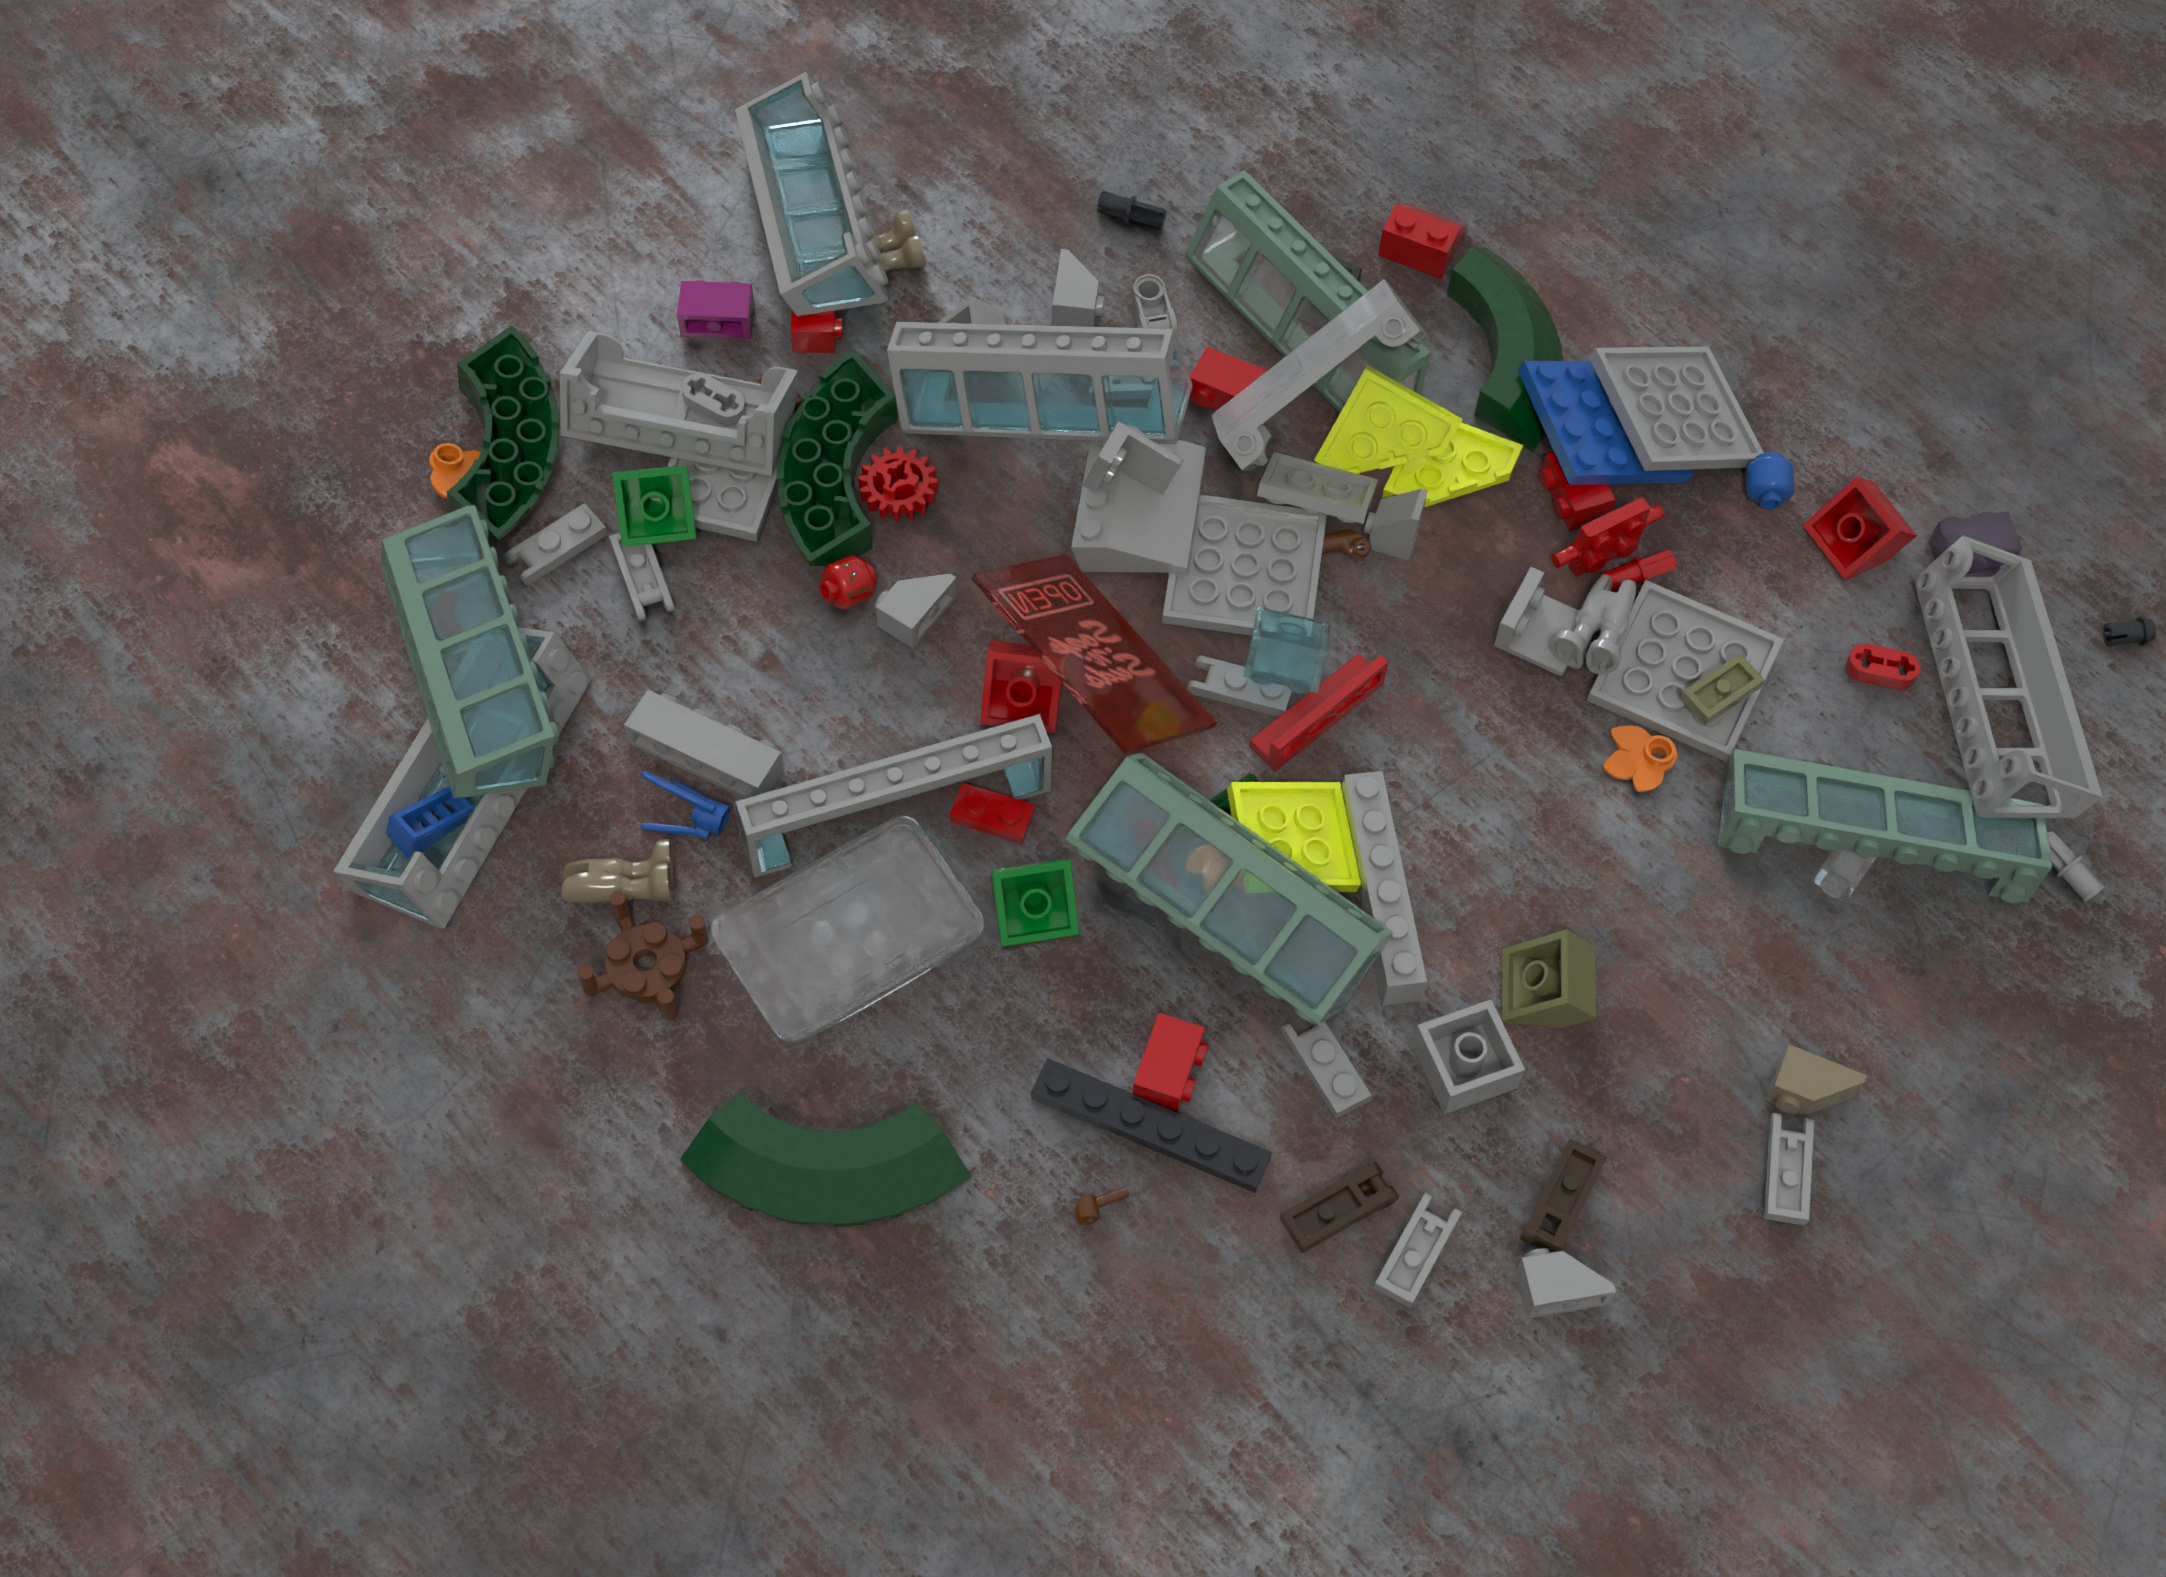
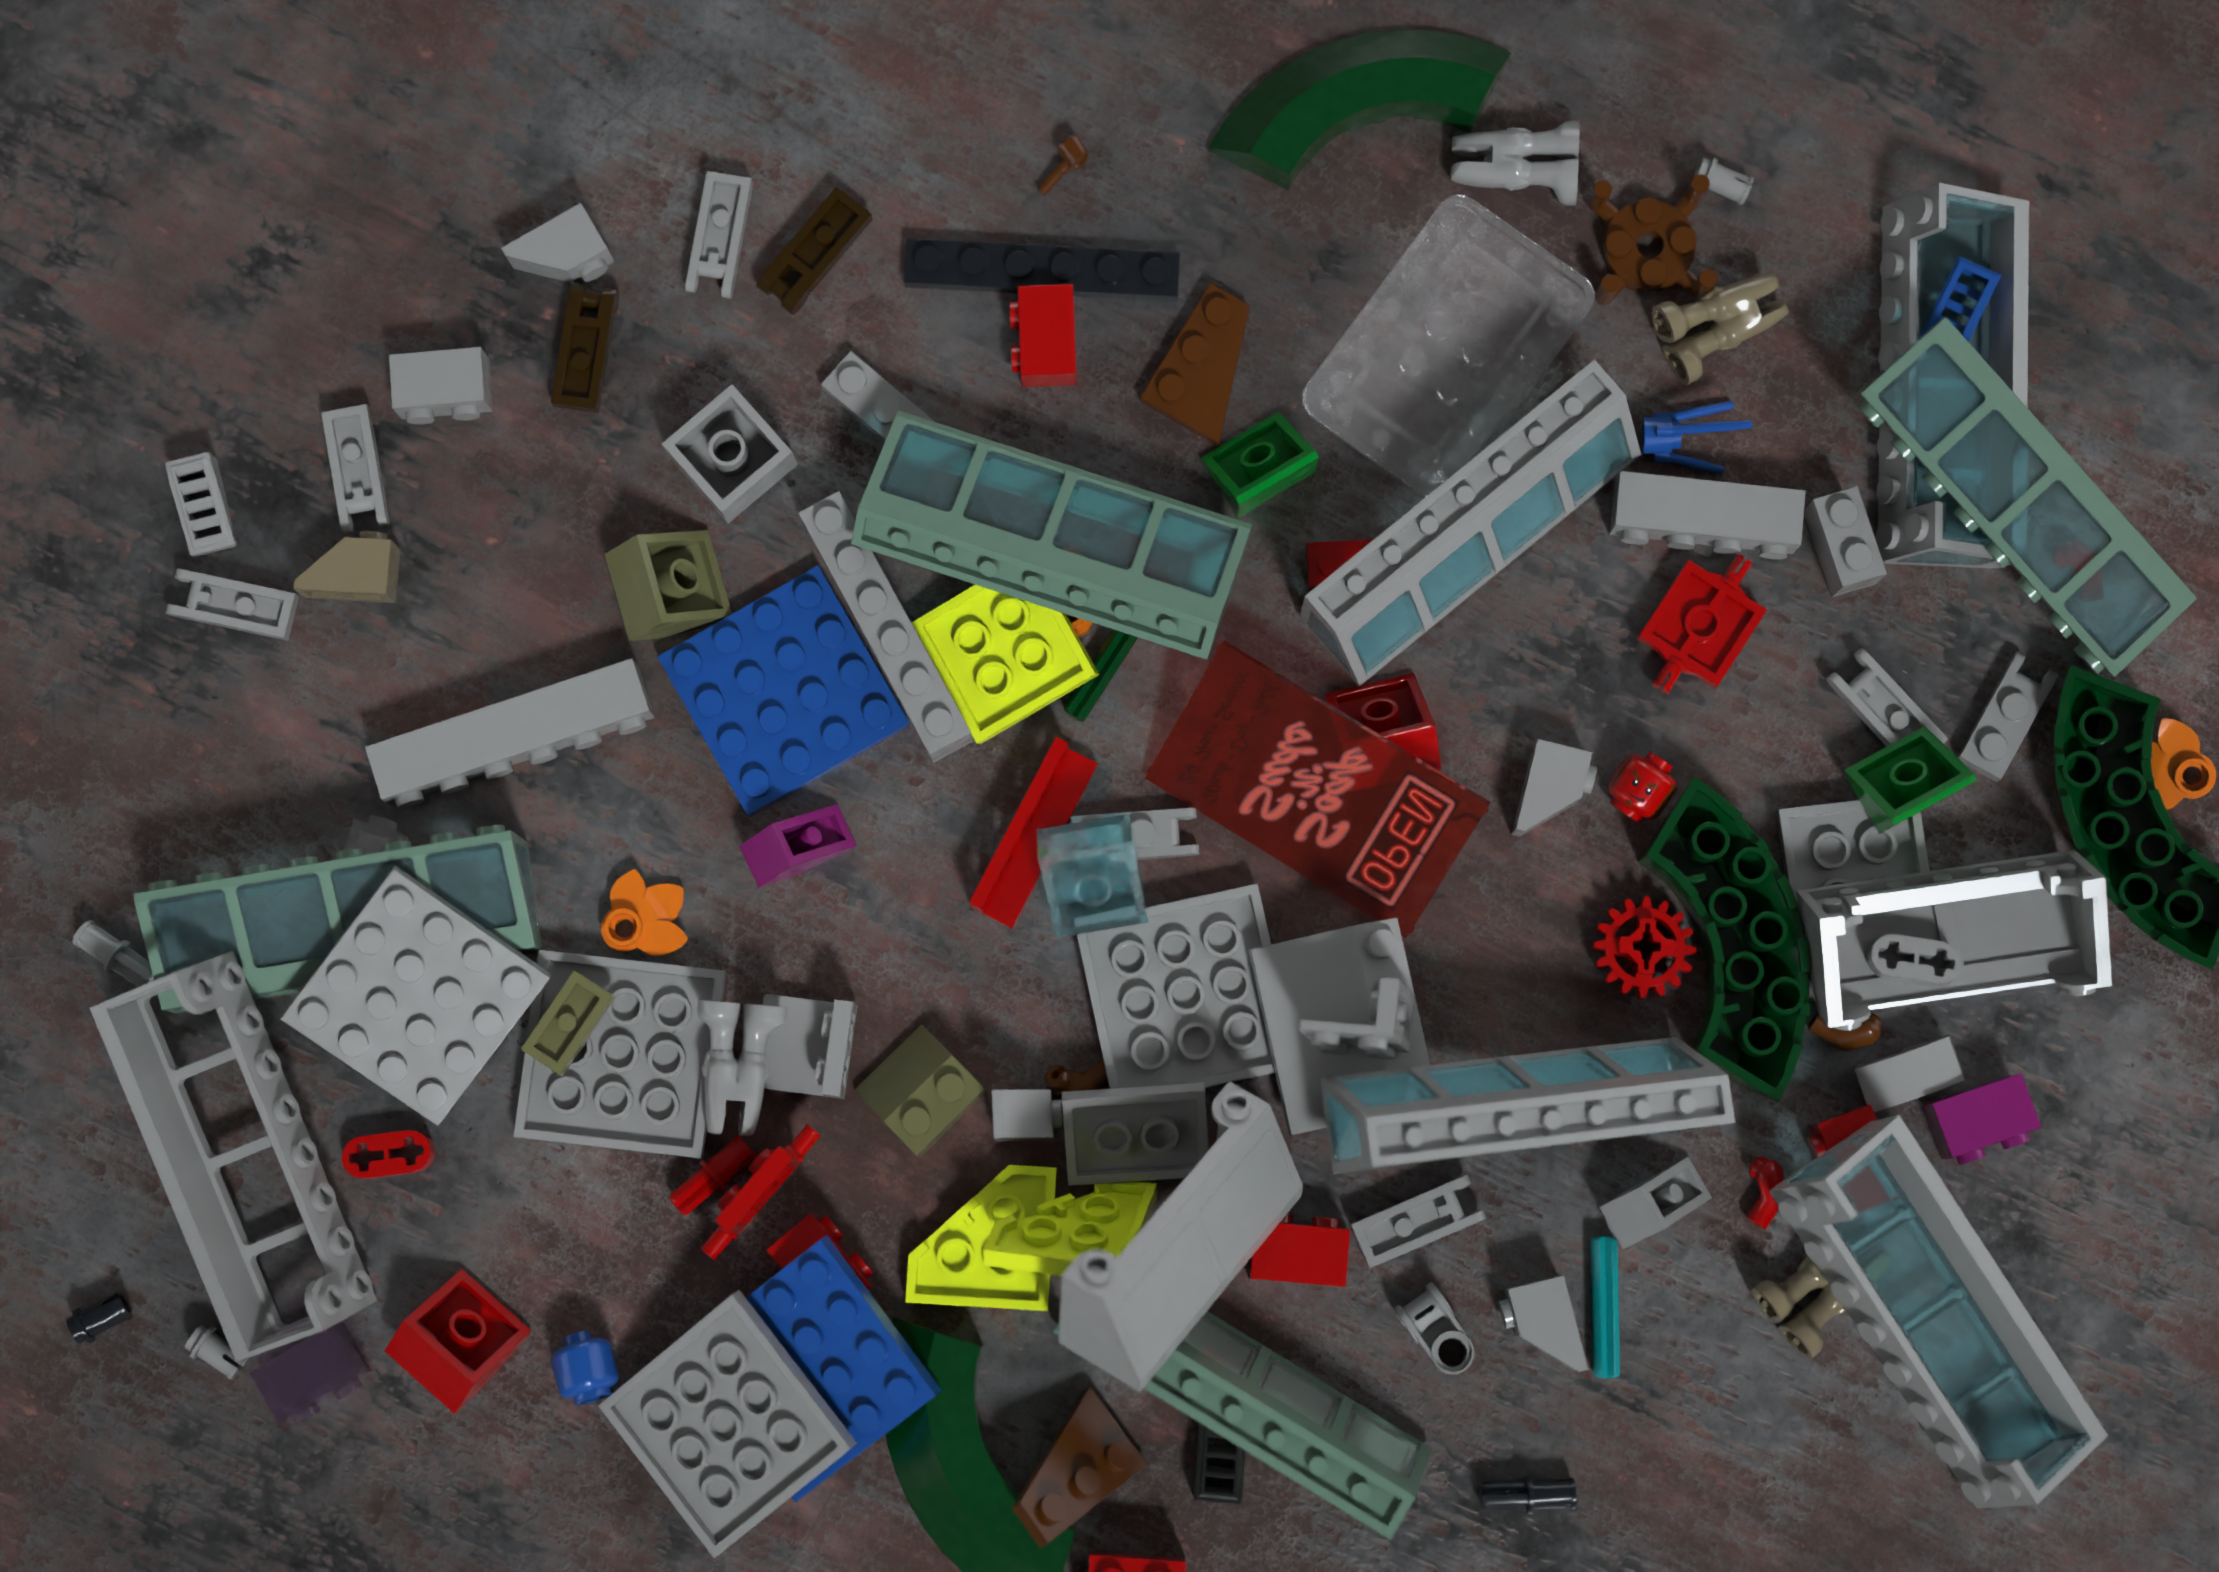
camera: 165 degrees right, 20 degrees up
none -> light grey slope [165,452,237,558]
none -> light grey hinge [165,569,299,641]
none -> light grey pin [184,1324,248,1381]
none -> light grey plate [281,865,551,1126]
none -> light grey brick [365,658,655,809]
none -> light grey brick [389,347,493,424]
none -> blue plate [657,565,910,818]
none -> magenta slope [739,804,857,888]
none -> olive slope [855,1024,987,1157]
none -> reddish brown wing [1012,1387,1147,1548]
none -> reddish brown wing [1140,283,1250,447]
none -> light grey piece [1450,120,1580,206]
none -> teal axle [1591,1236,1620,1378]
none -> red plate [1637,554,1767,695]
none -> light grey pin [1693,157,1754,205]
none -> red arm [1746,1156,1785,1230]
none -> light grey brick [1804,486,1887,598]
none -> light grey slope [1854,1035,1965,1112]

